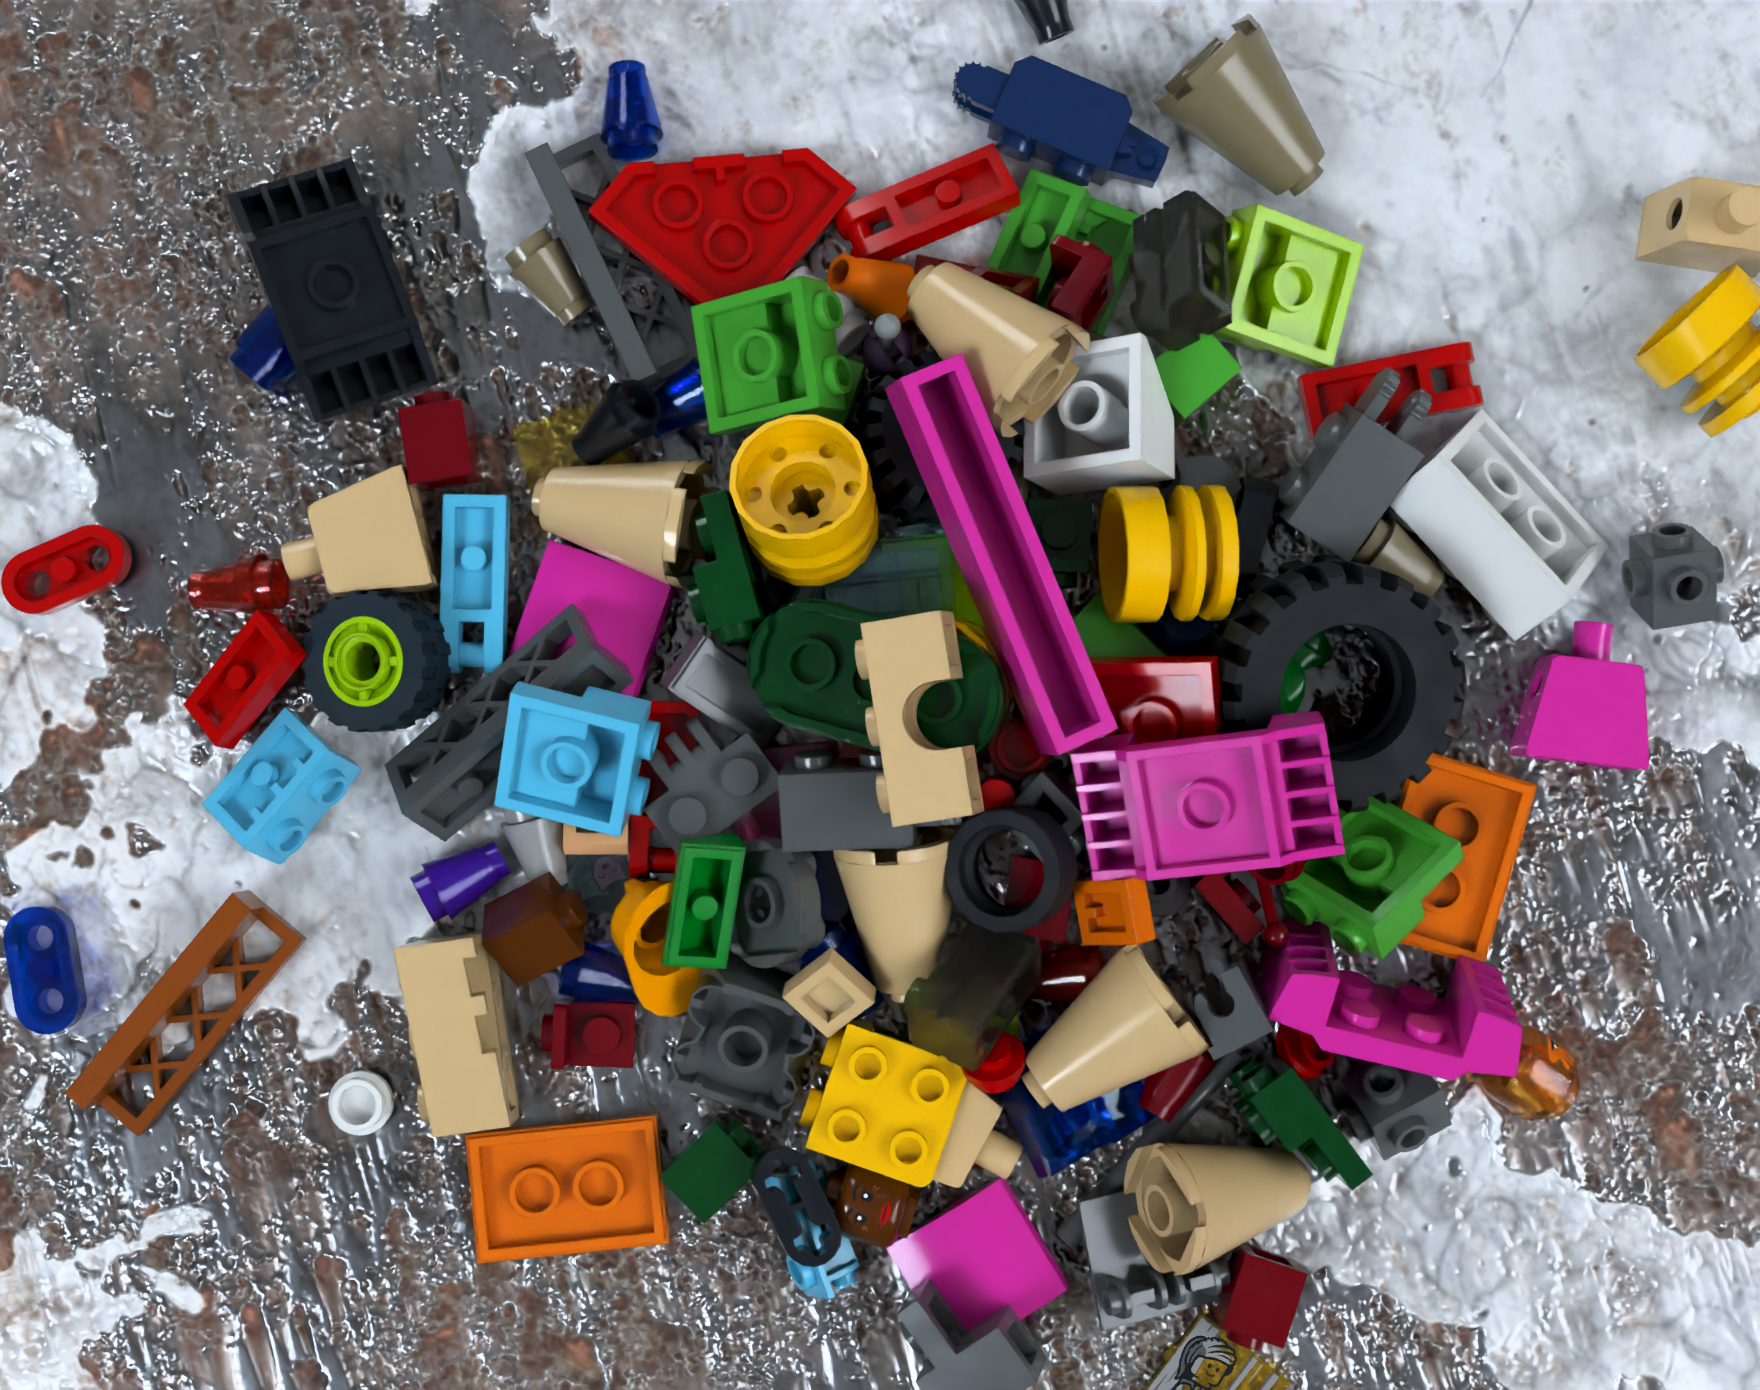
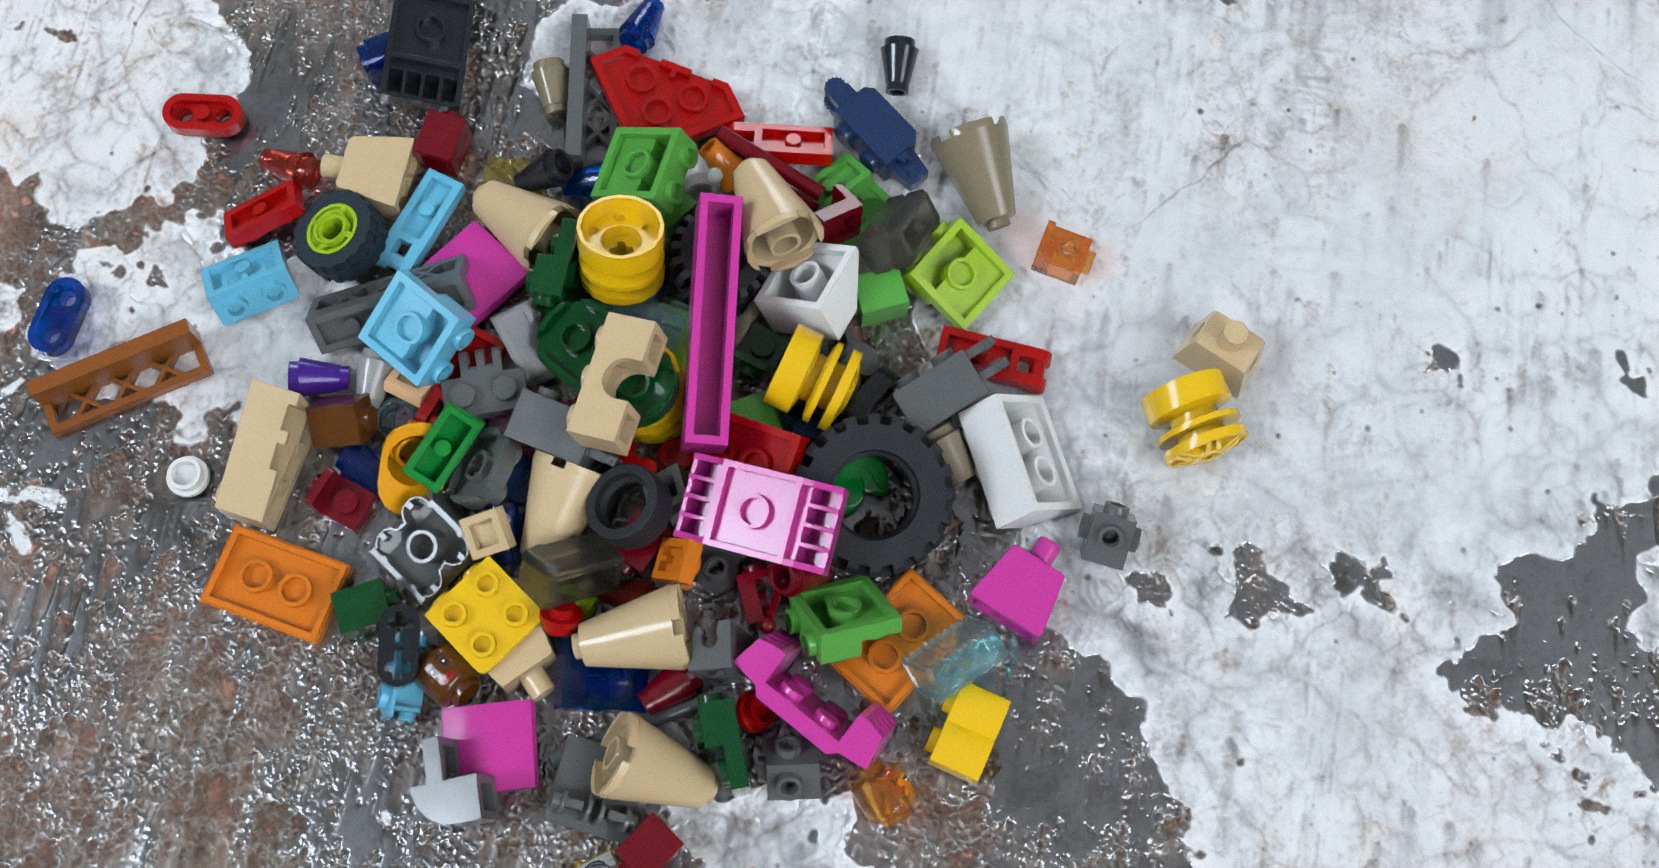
camera: 20 degrees right, 15 degrees down
none -> dark red bar [716,126,826,201]
none -> clear light blue brick [902,614,1008,705]
none -> yellow brick [924,680,1011,785]
none -> clear orange brick [1031,220,1096,286]

